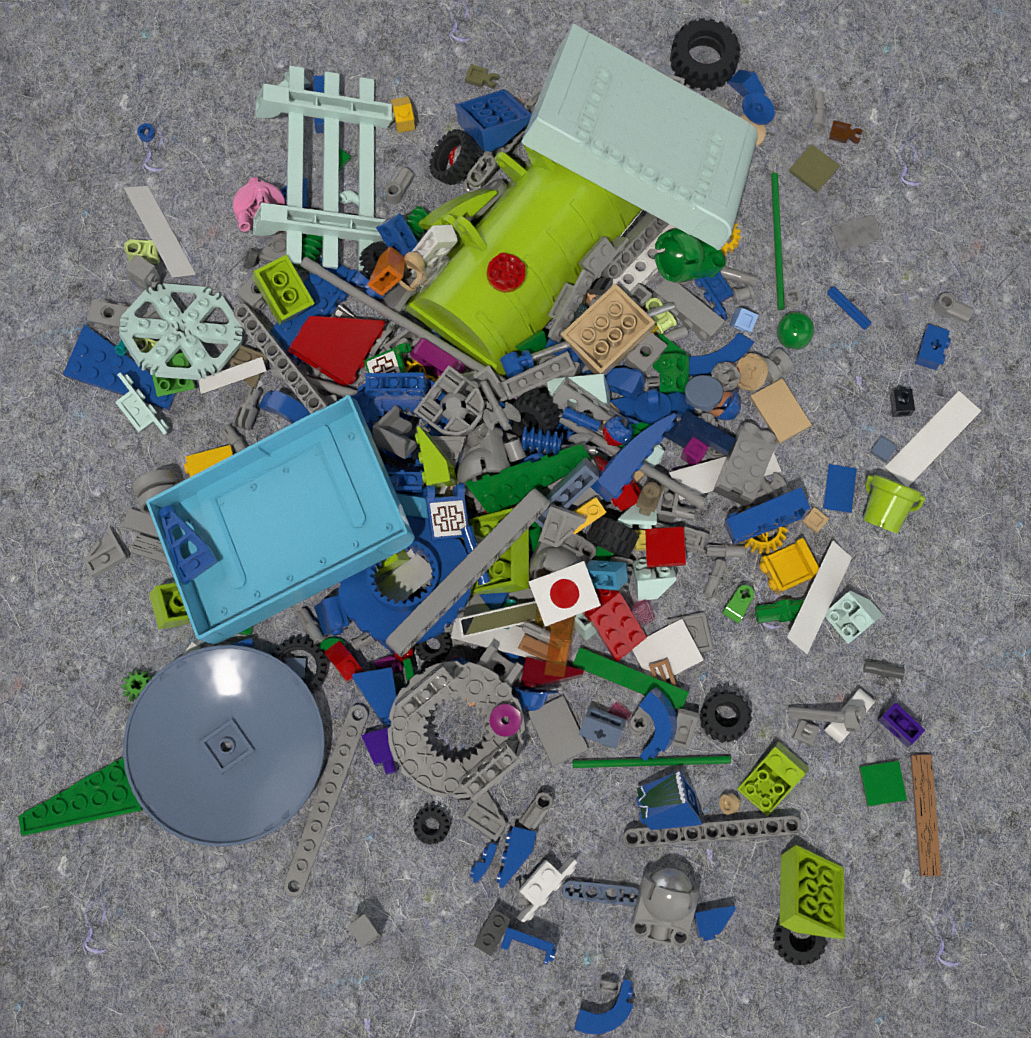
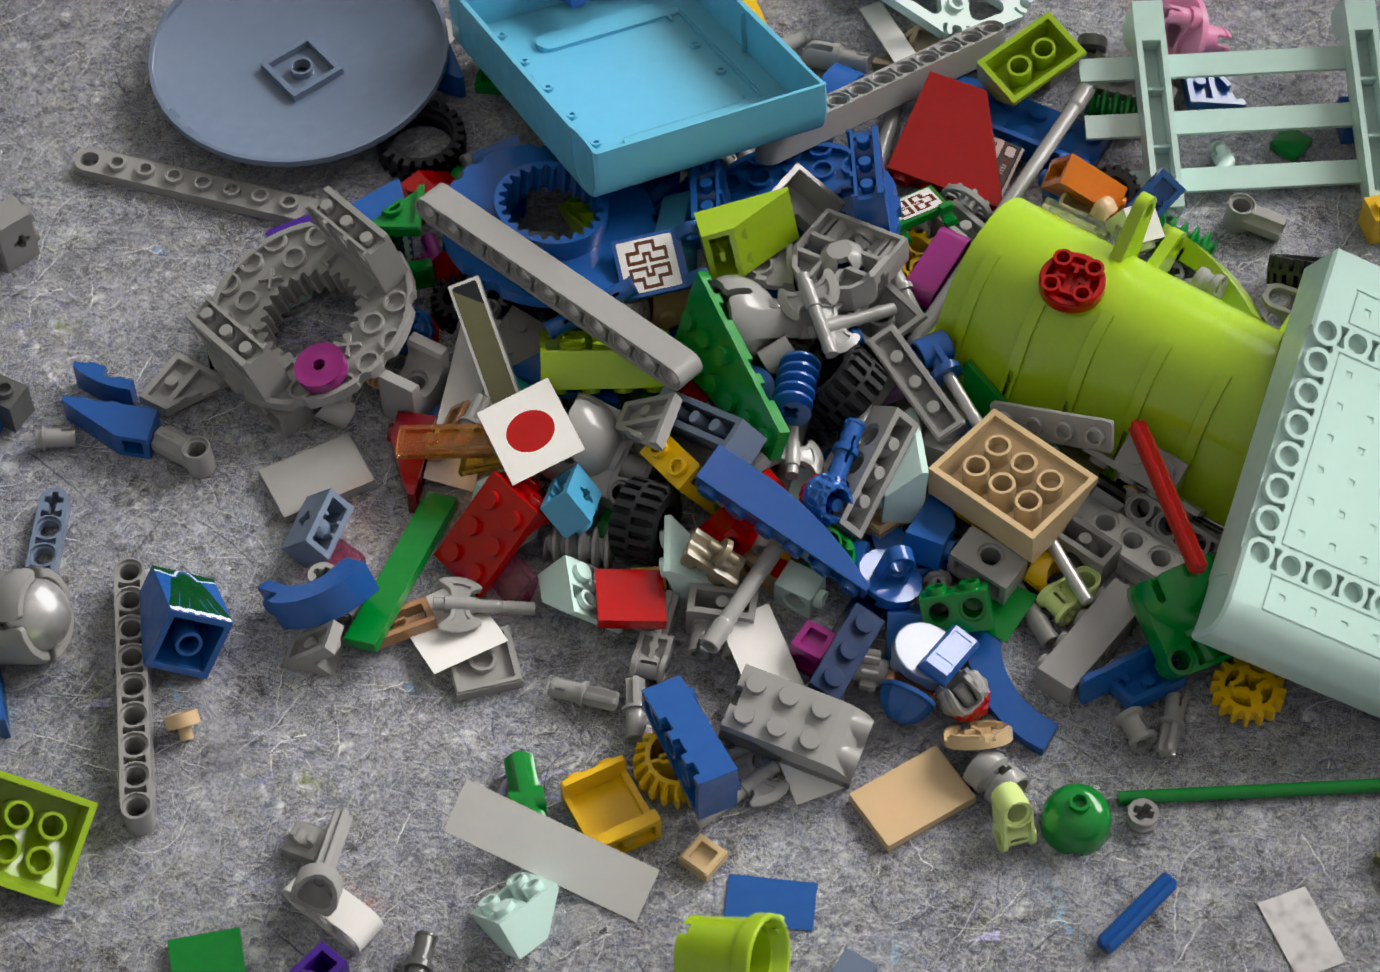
camera: 90 degrees right, 20 degrees down
sand blue tile [286,658,306,679] -> none
black tyre [413,807,450,845] -> none
blue piece [512,686,559,711] -> none
white bracket [517,857,577,923] -> none
green piece [572,756,731,768] -> none
black tyre [700,690,752,743] -> none
bright green piece [722,585,754,624] -> none
light blue brick [729,308,758,332] -> none
lime slope [737,742,809,816] -> none
none -> green tile [373,184,425,237]
none -> light grey piece [433,576,535,633]
none -> light grey piece [778,268,840,359]
none -> tile [916,625,980,687]
none -> yellowish green piece [991,782,1037,853]
none -> red axle [1128,419,1208,575]
none -> wheel [1190,266,1228,300]

